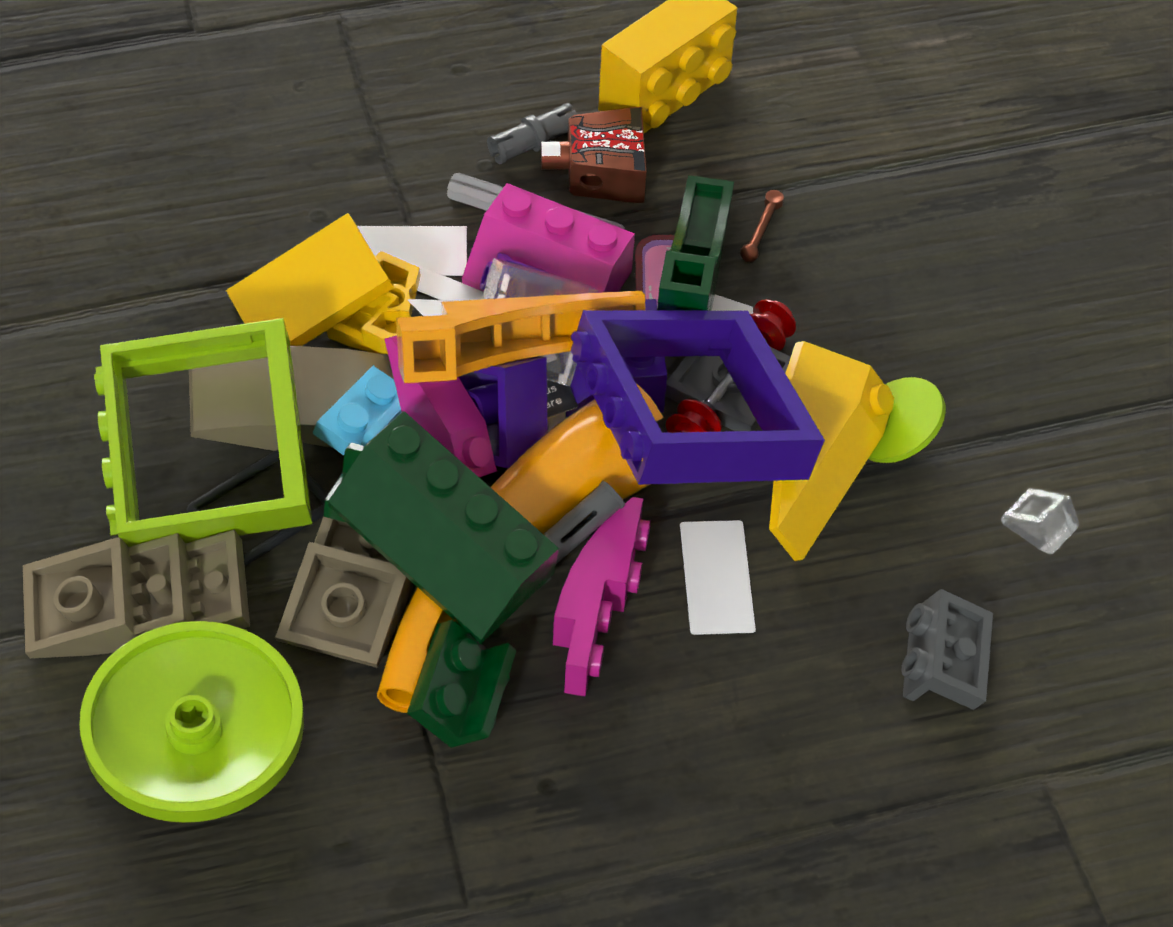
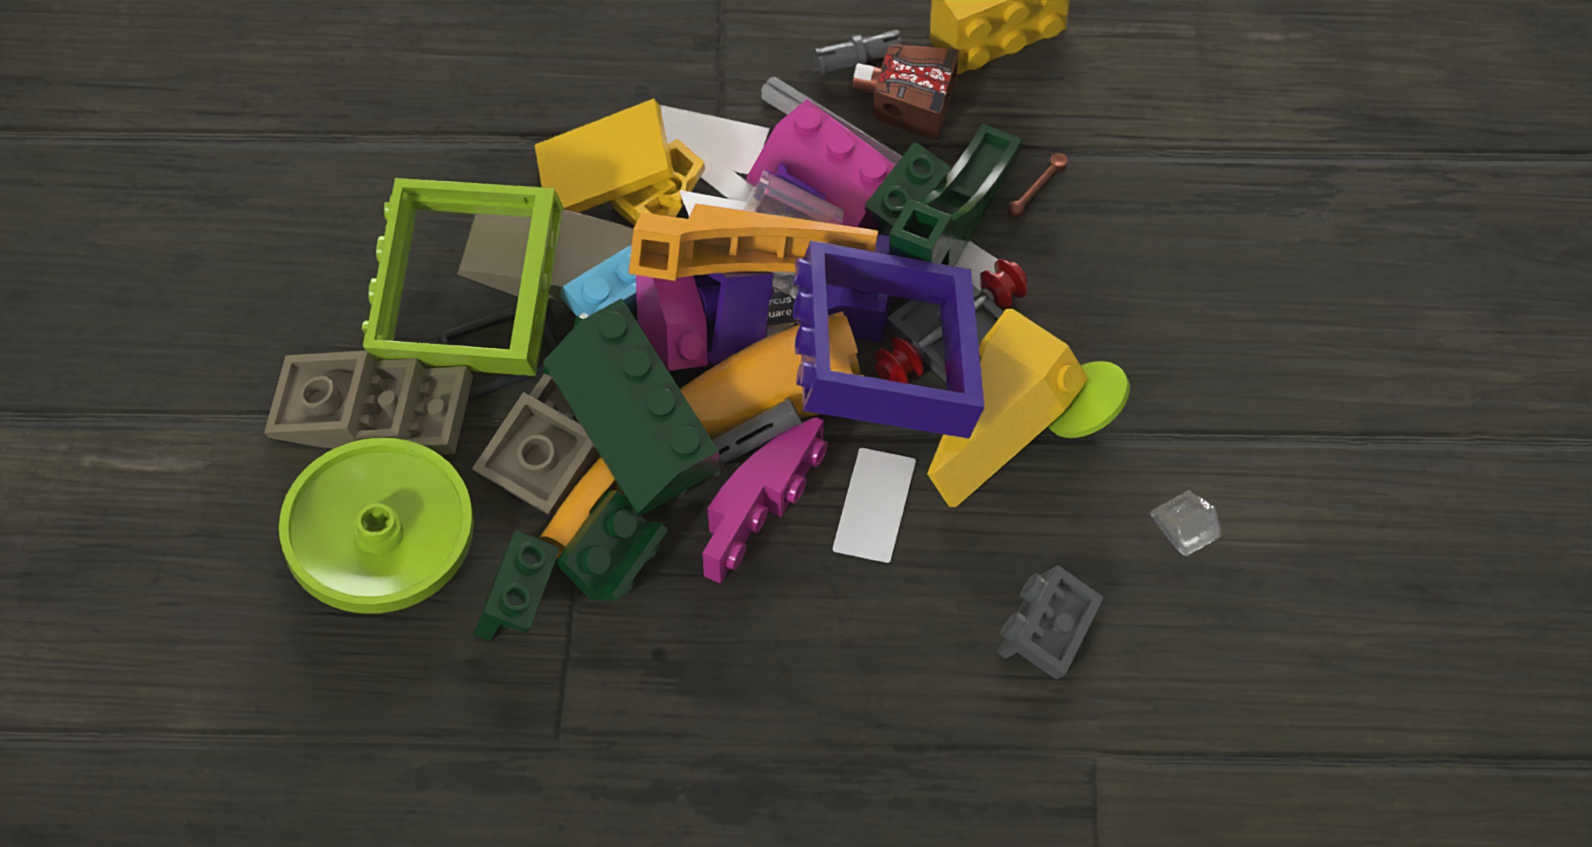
camera: 20 degrees right, 5 degrees up
none -> dark green bracket [473,530,559,642]
none -> dark green bracket [864,143,951,236]

